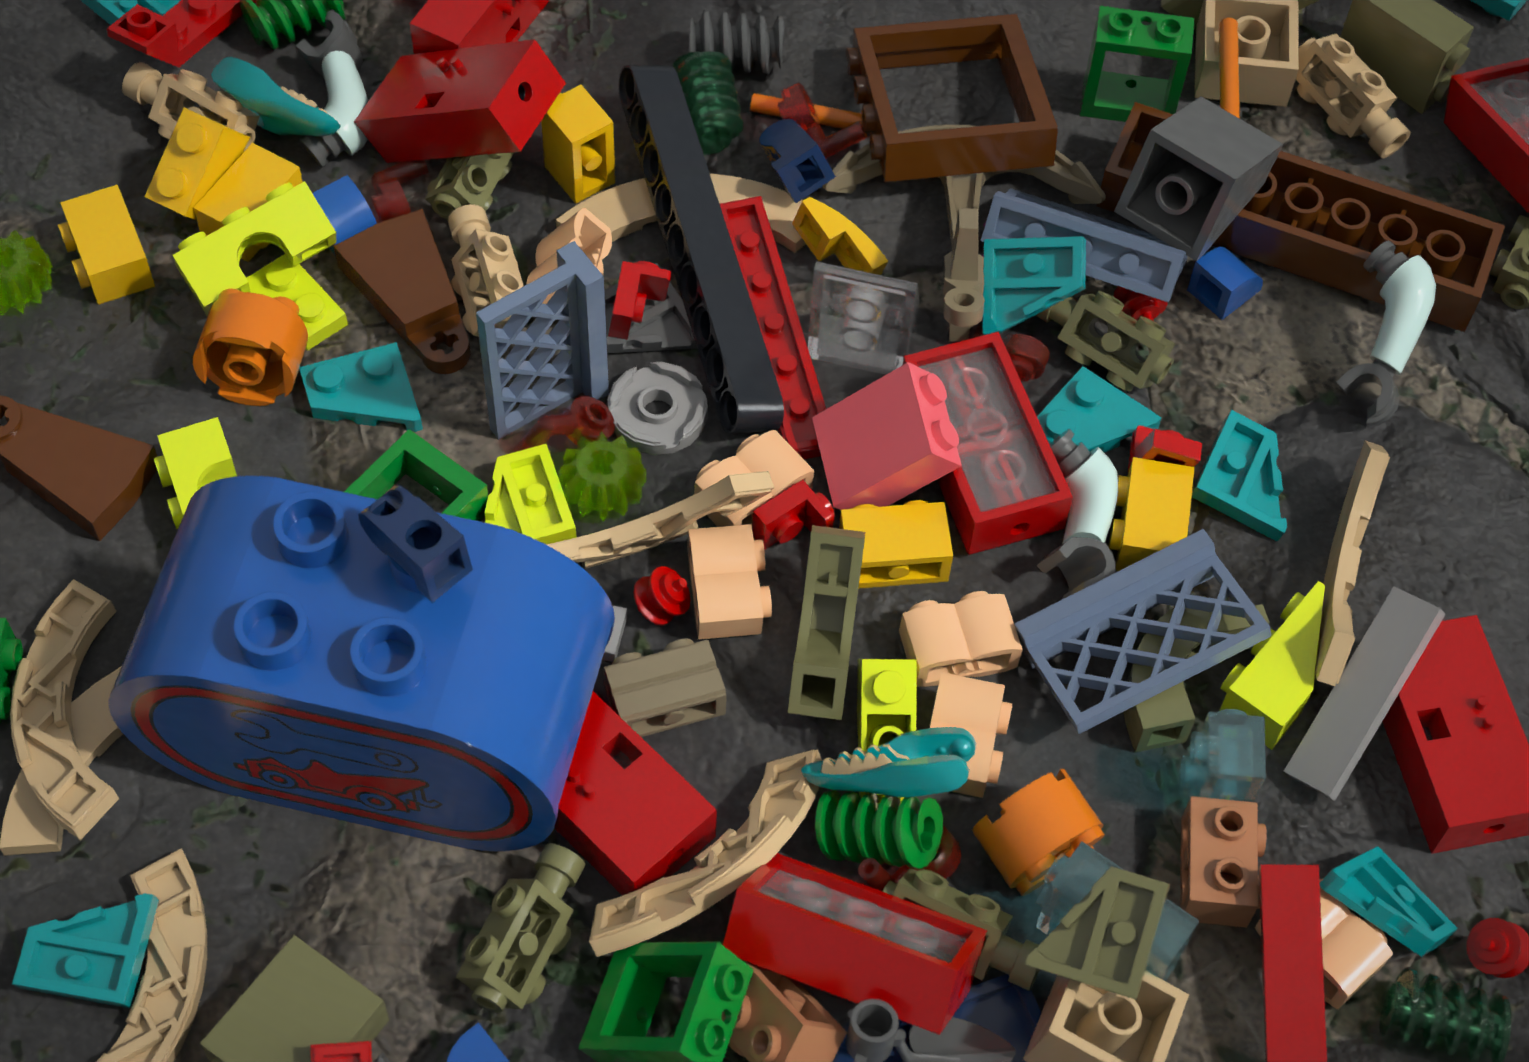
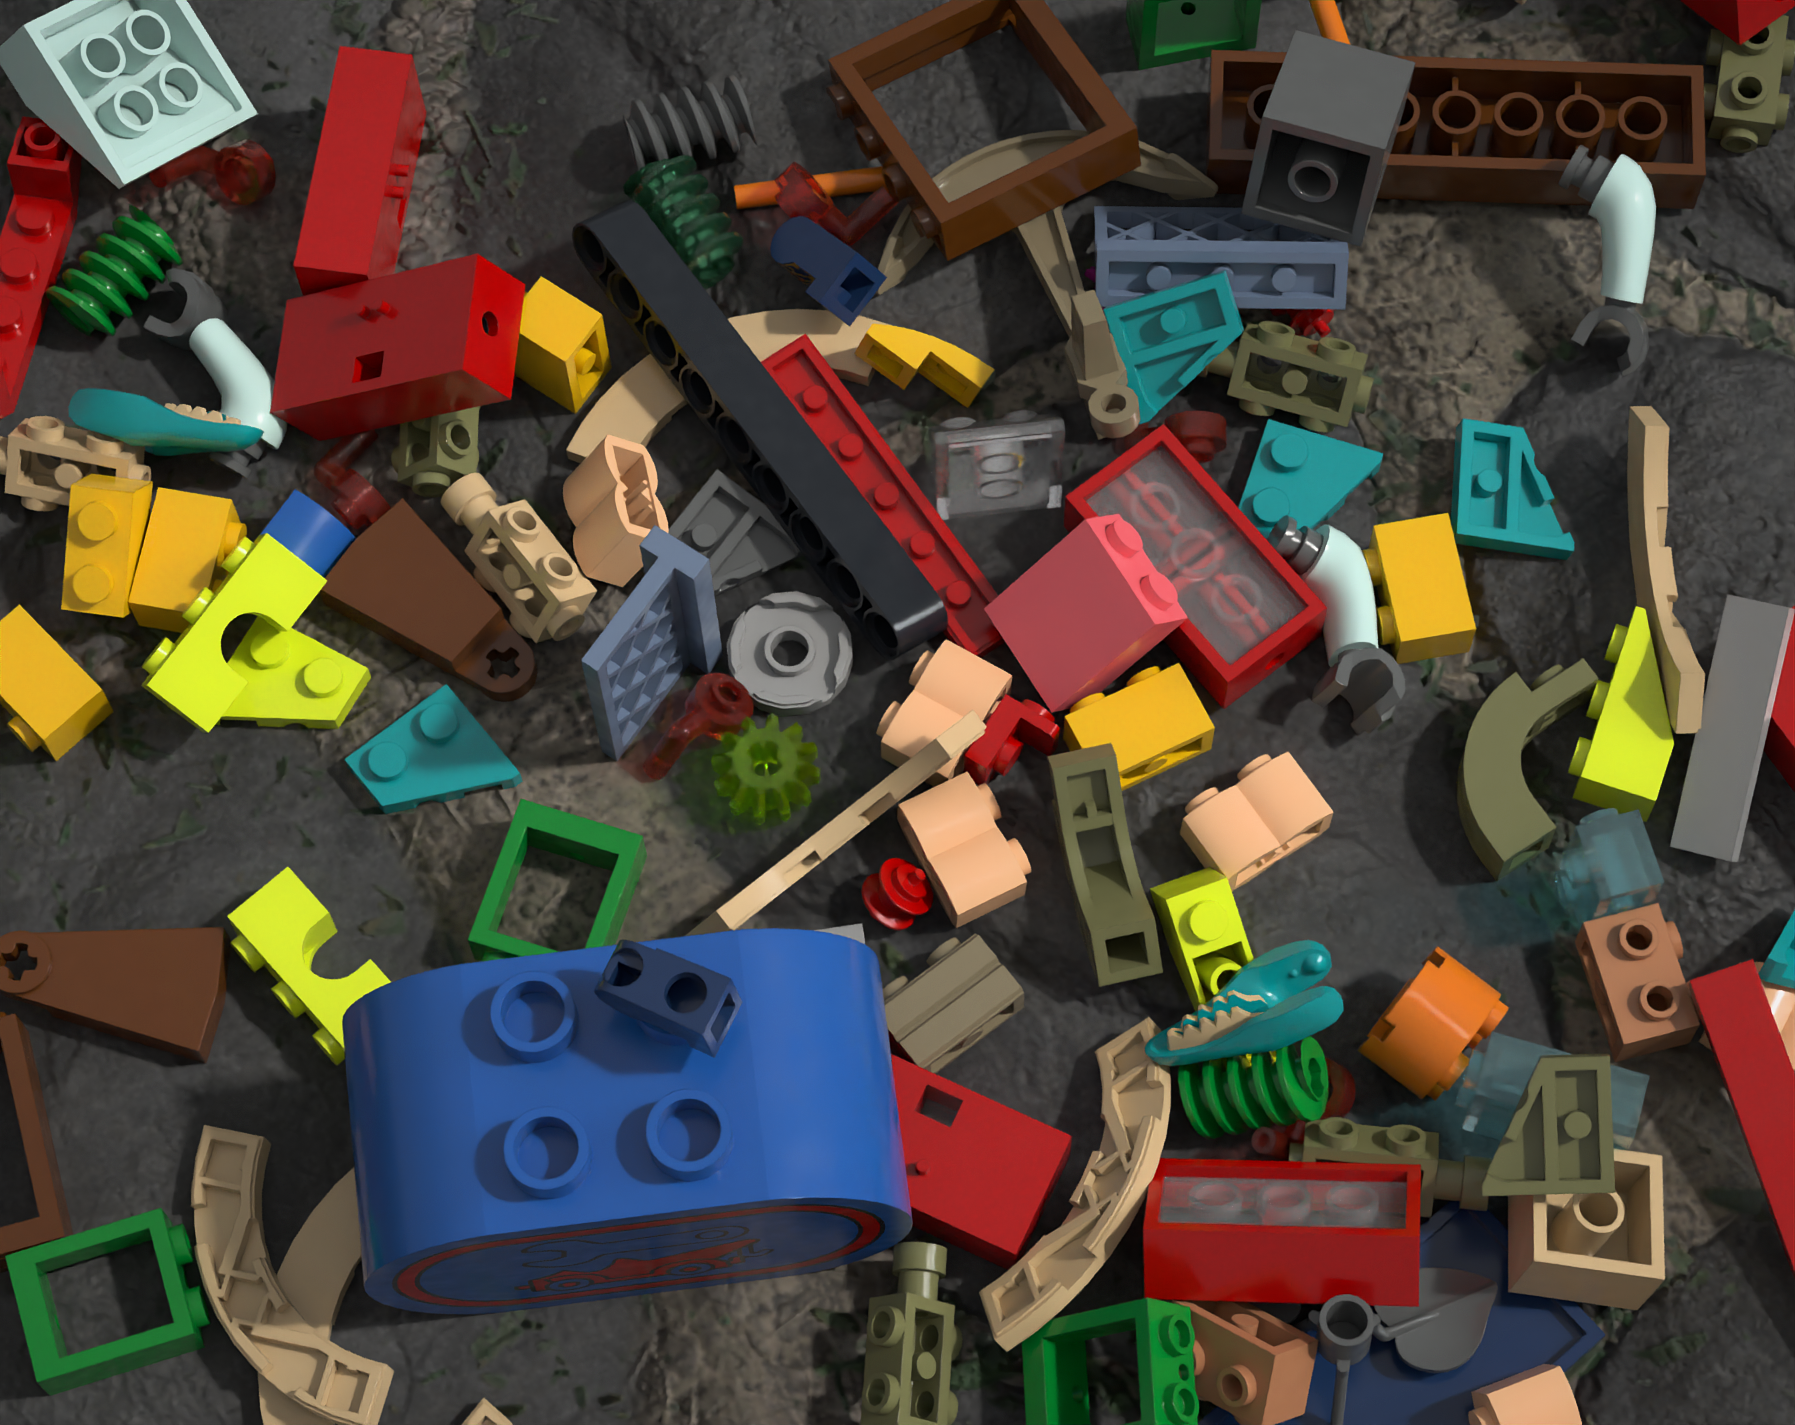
camera: 15 degrees left, 10 degrees up
orange brick [193,289,308,406] -> none
neon yellow wing [484,444,577,544] -> none
red bracket [608,261,671,340] -> none
light nougat brick [930,672,1012,798] -> none
sand blue fence [1015,529,1272,734] -> none
red bracket [1128,425,1202,472] -> none
blue brick [1187,247,1263,320] -> none

